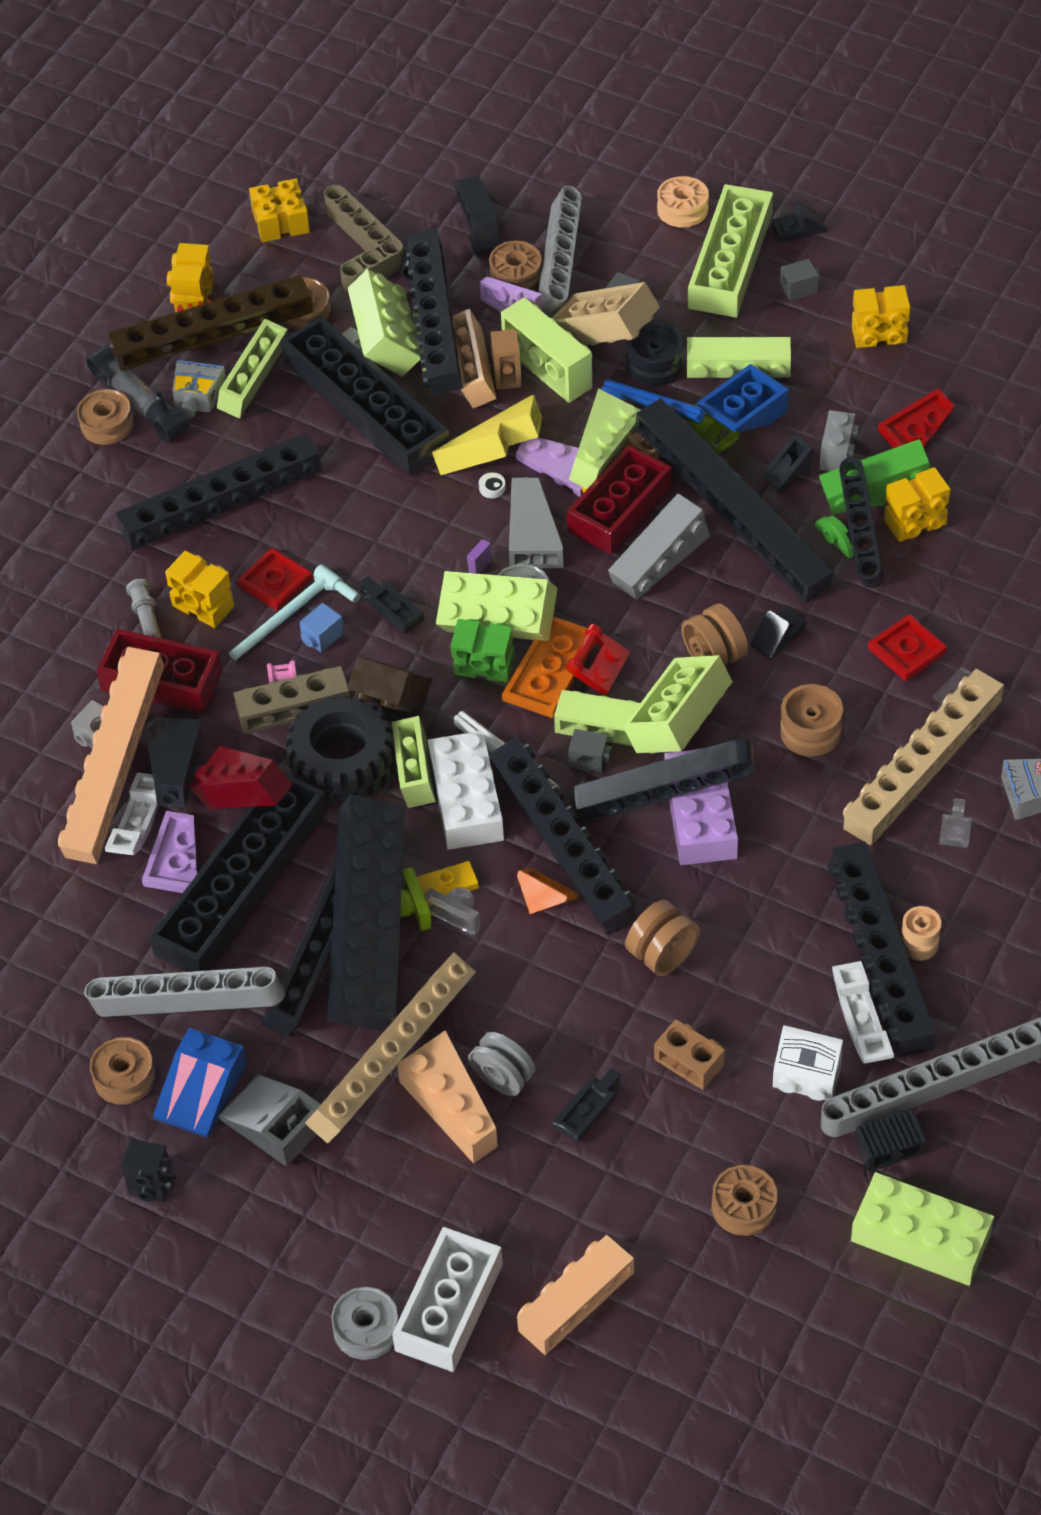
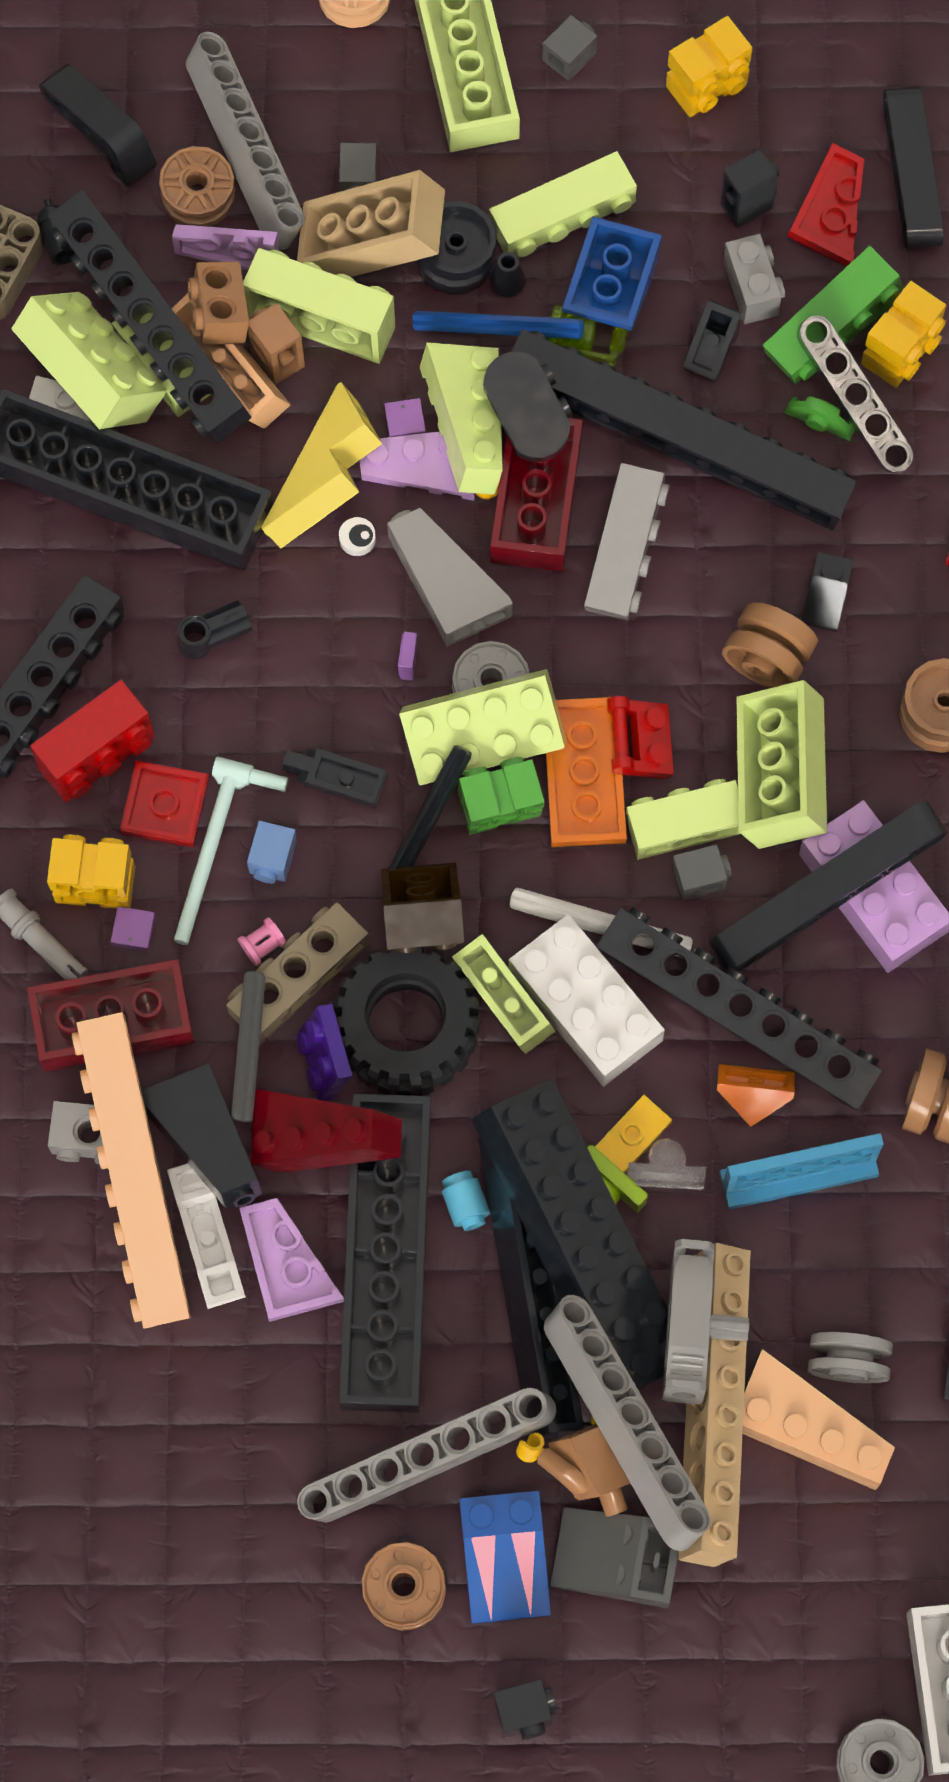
camera: 30 degrees left, 20 degrees up
none -> red brick [30,680,155,803]
none -> medium lavender tile [110,907,156,952]
none -> black piece [178,600,252,660]
none -> medium nougat brick [188,261,249,344]
none -> dark grey axle [231,971,266,1123]
none -> dark purple plate [297,1004,352,1101]
none -> medium lavender tile [384,398,426,437]
none -> black axle [389,745,472,868]
none -> medium azure brick [442,1171,490,1231]
none -> black brick [483,351,573,462]
none -> black cone [490,252,526,297]
none -> medium nougat torso [516,1416,630,1517]
none -> light grey beam [544,1295,711,1551]
none -> light grey piece [662,1239,749,1404]
none -> dark azure fence [719,1133,884,1210]
none -> black brick [720,150,780,228]
none -> black beam [883,86,944,250]

